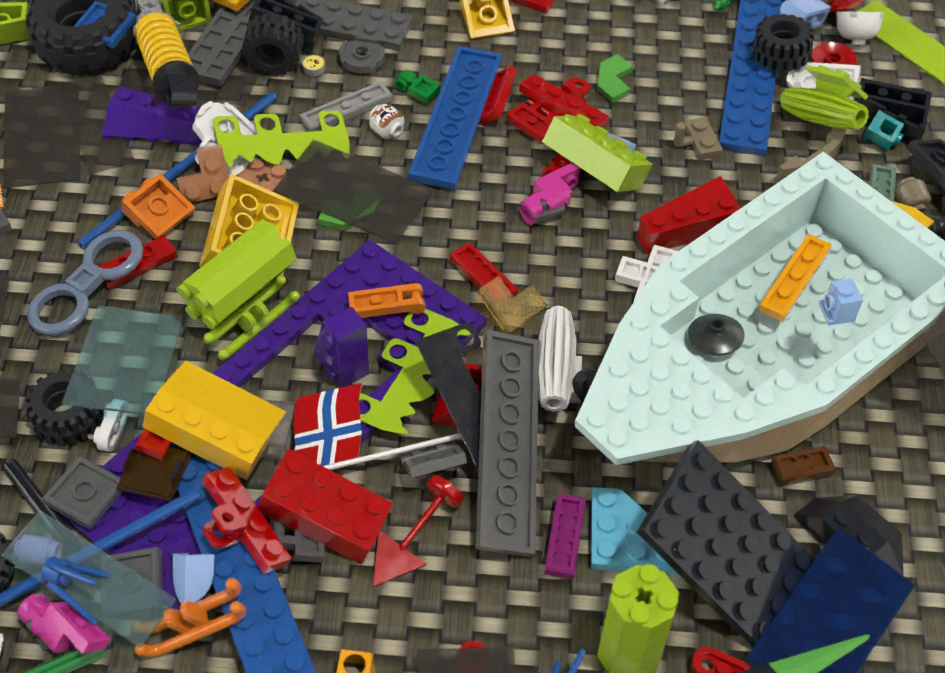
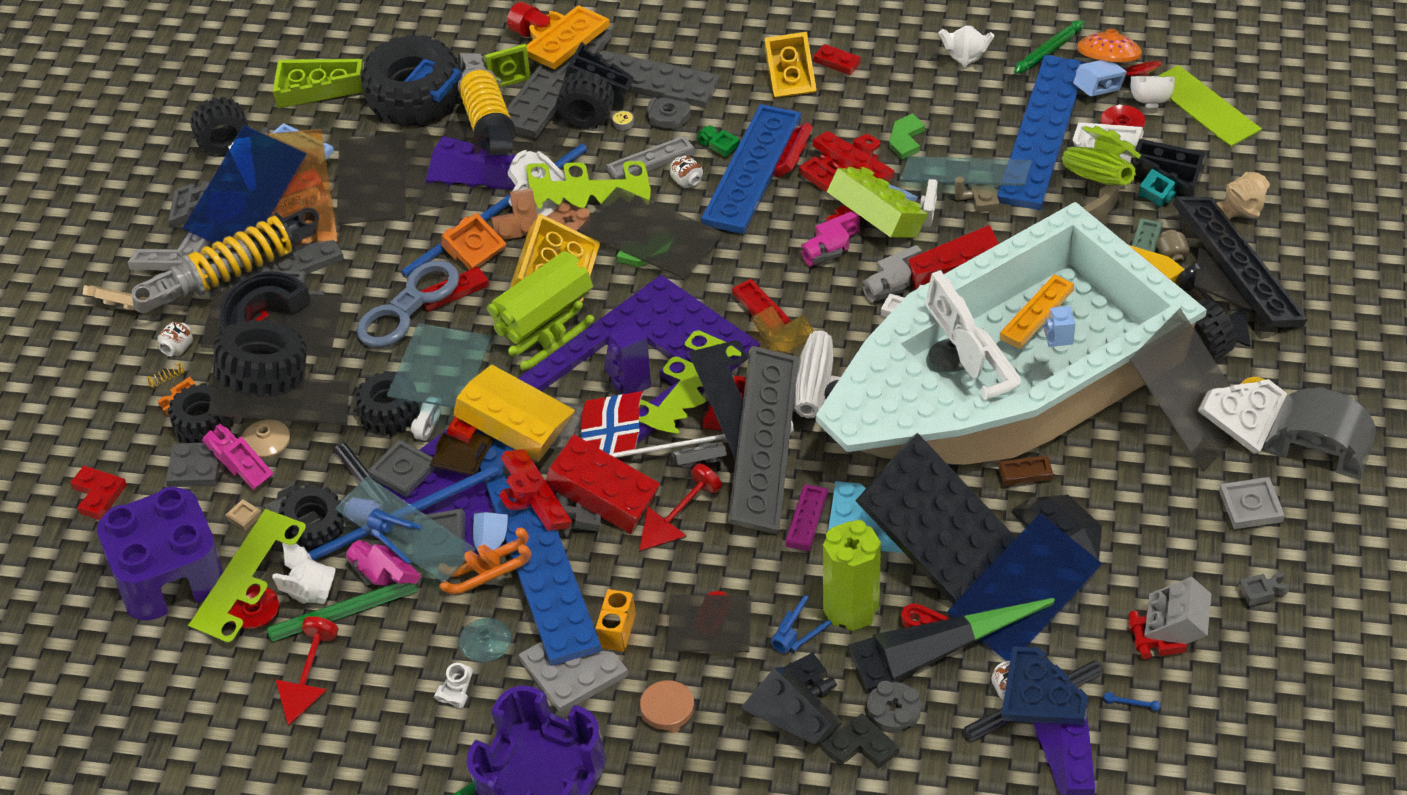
camera: 10 degrees right, 5 degrees down
orange plate [348,283,426,318] -> none
black tyre [753,14,815,72] -> none
none -> light grey plate [862,245,922,303]
none -> clear light blue window [901,156,1032,186]
none -> white plate [921,179,938,227]
none -> white plate [925,270,1021,401]

